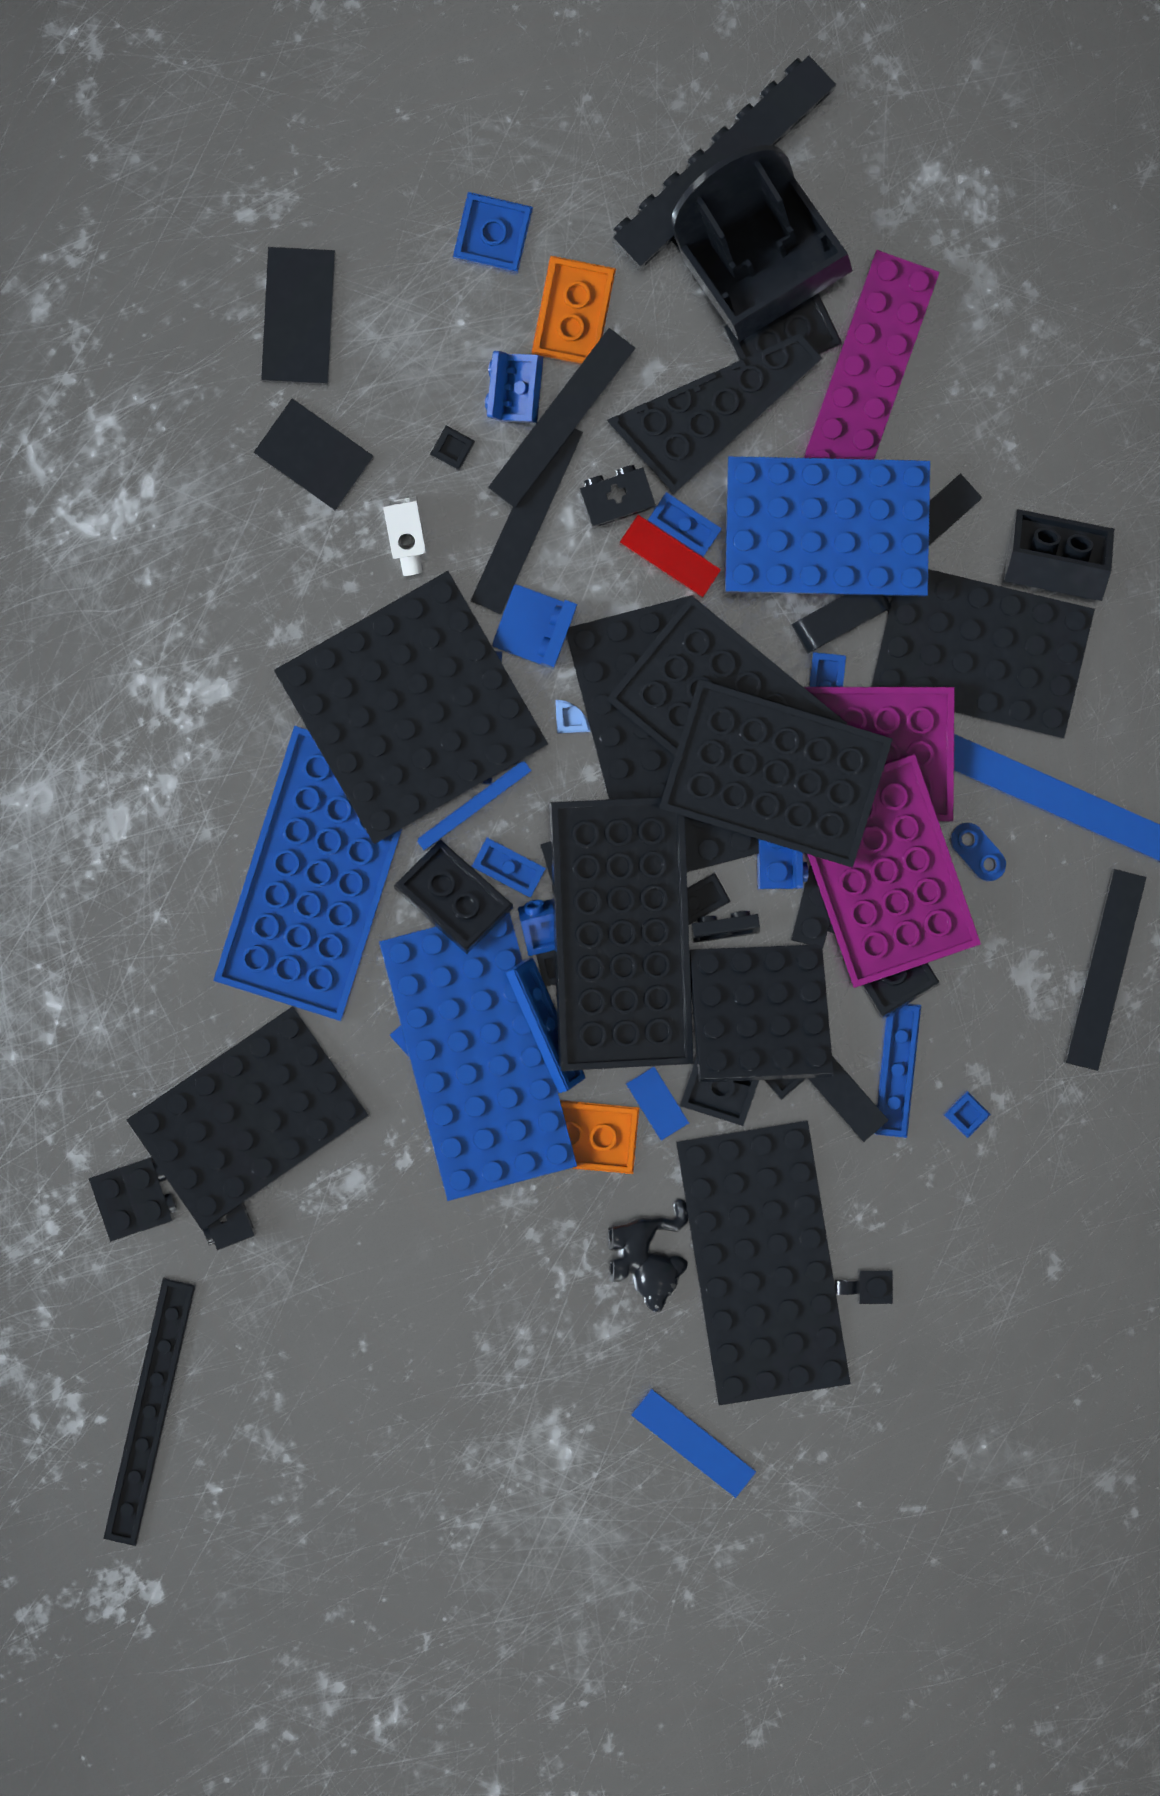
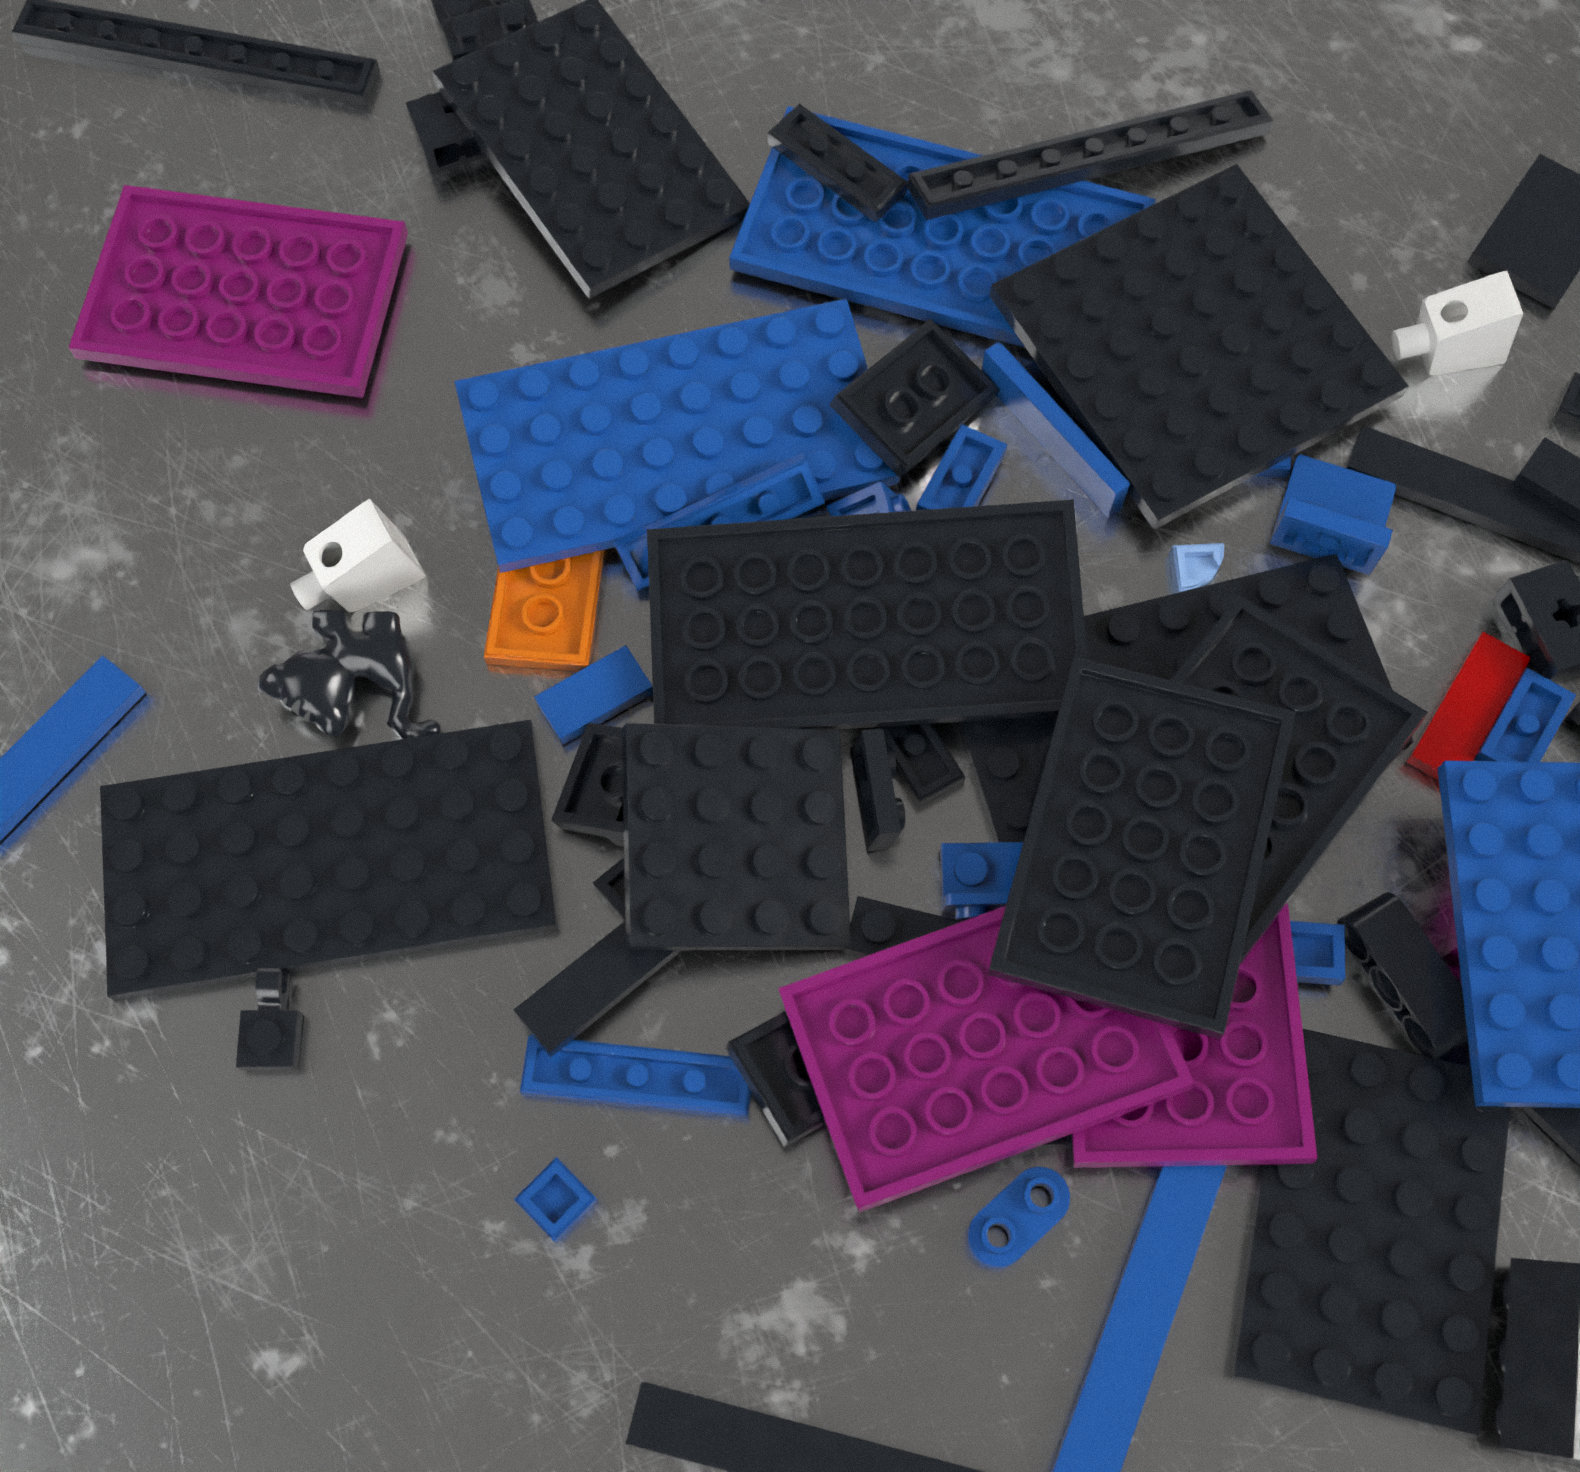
camera: 90 degrees right, 20 degrees down
none -> magenta plate [68,185,408,398]
none -> white torso [290,499,427,612]
none -> black tile [767,103,908,223]
none -> black tile [907,90,1274,220]

